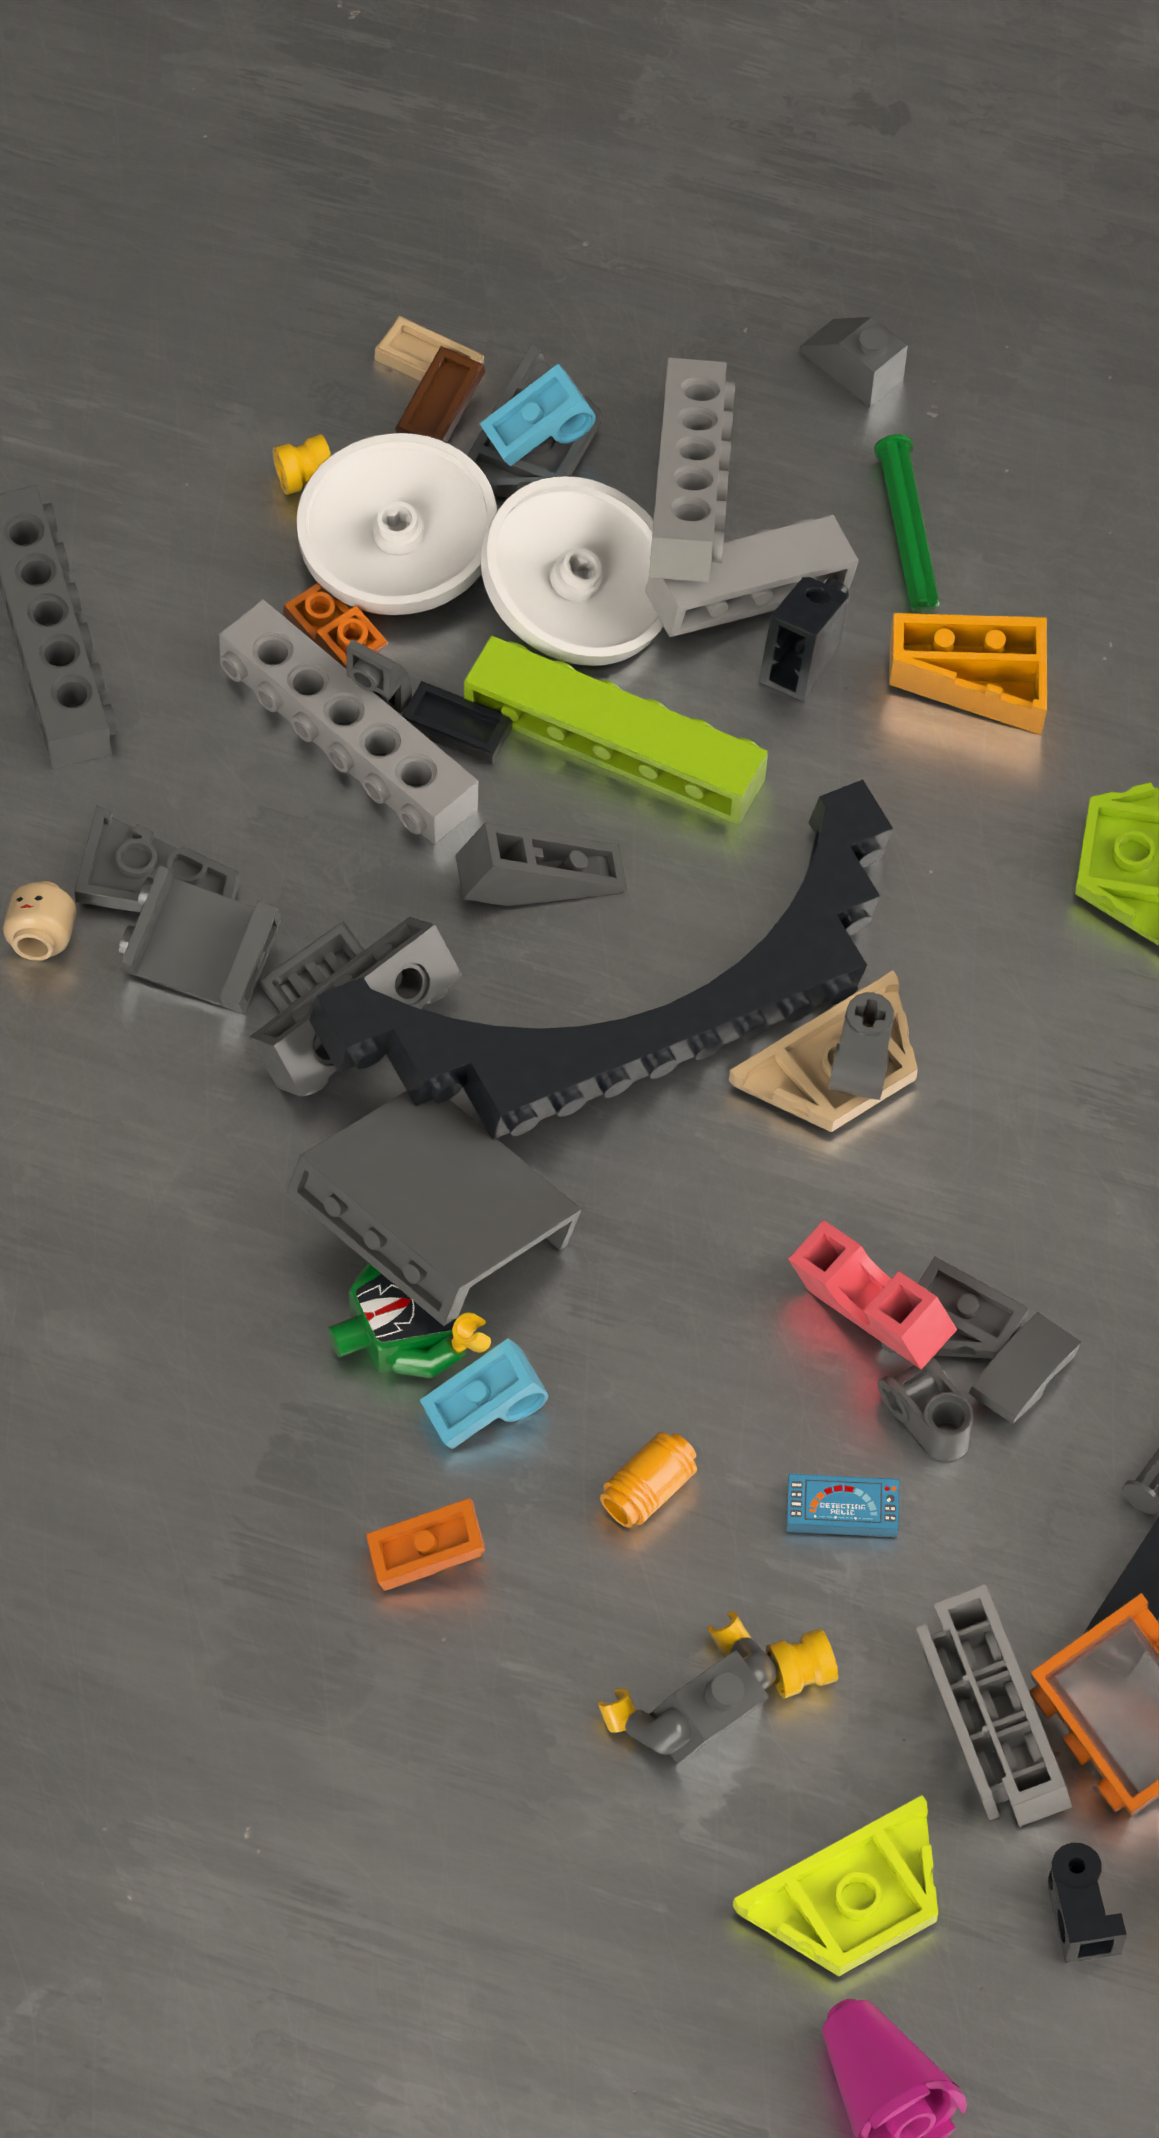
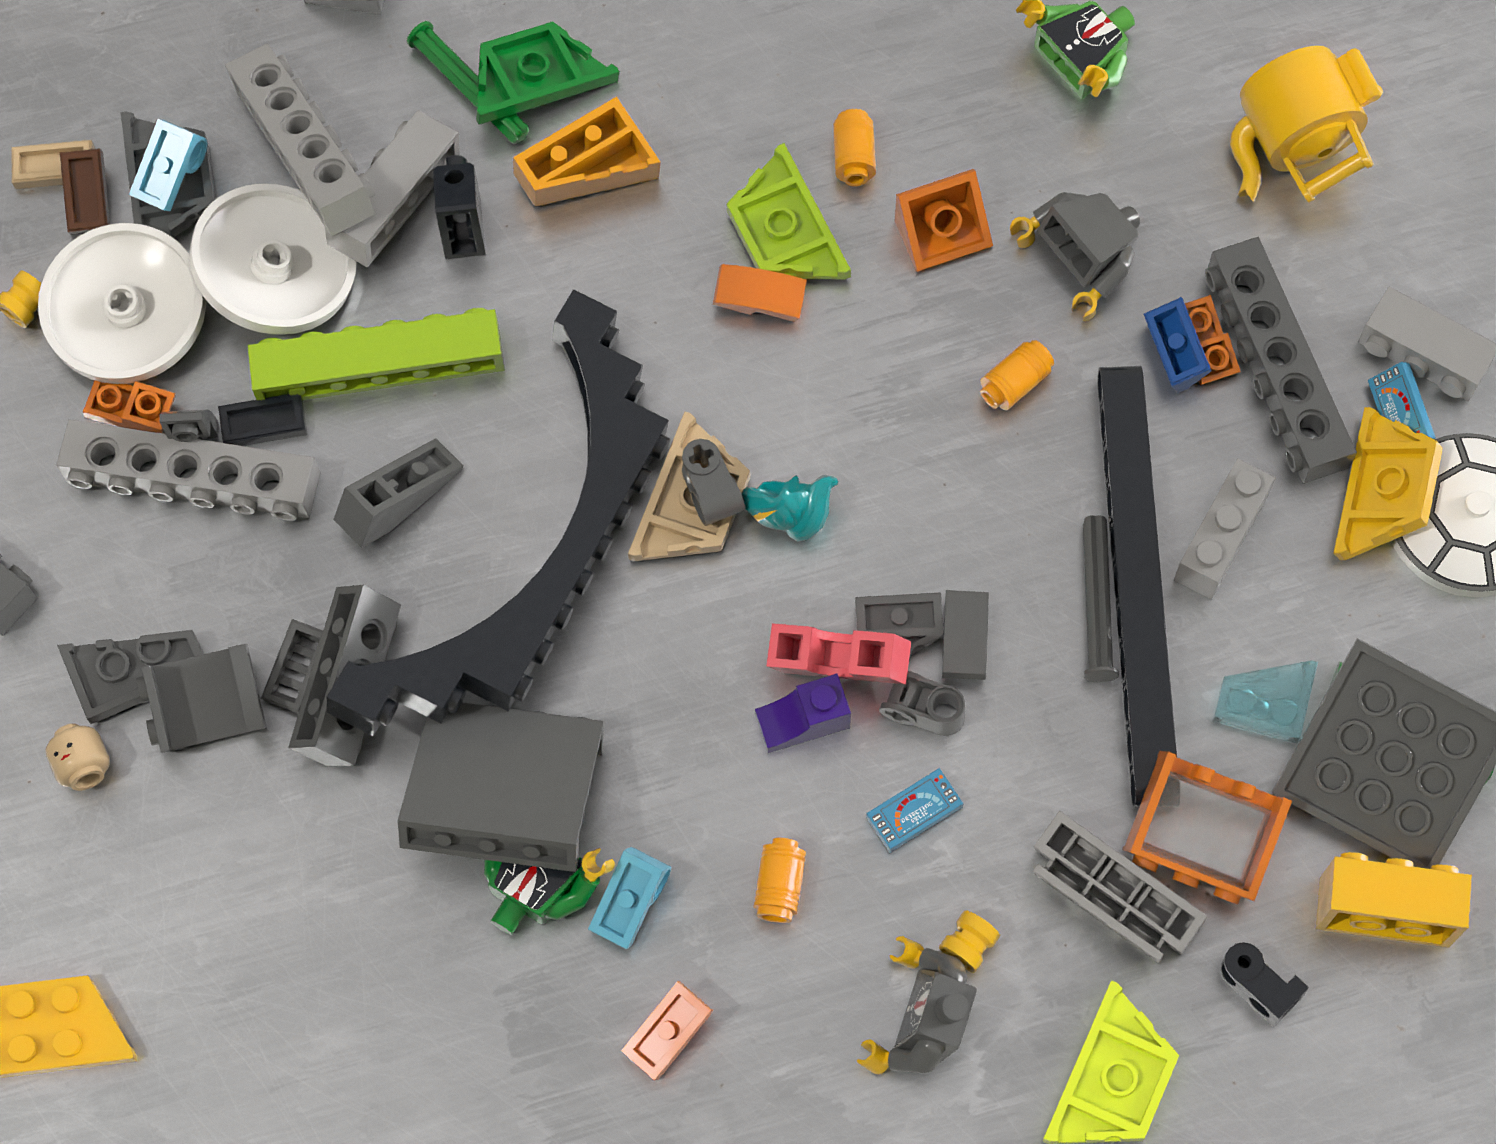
camera: 30 degrees left, 10 degrees up
none -> green wing [476,22,620,125]
none -> orange slope [712,264,807,322]
none -> teal hair [741,475,838,542]
none -> dark purple arch [755,673,851,753]

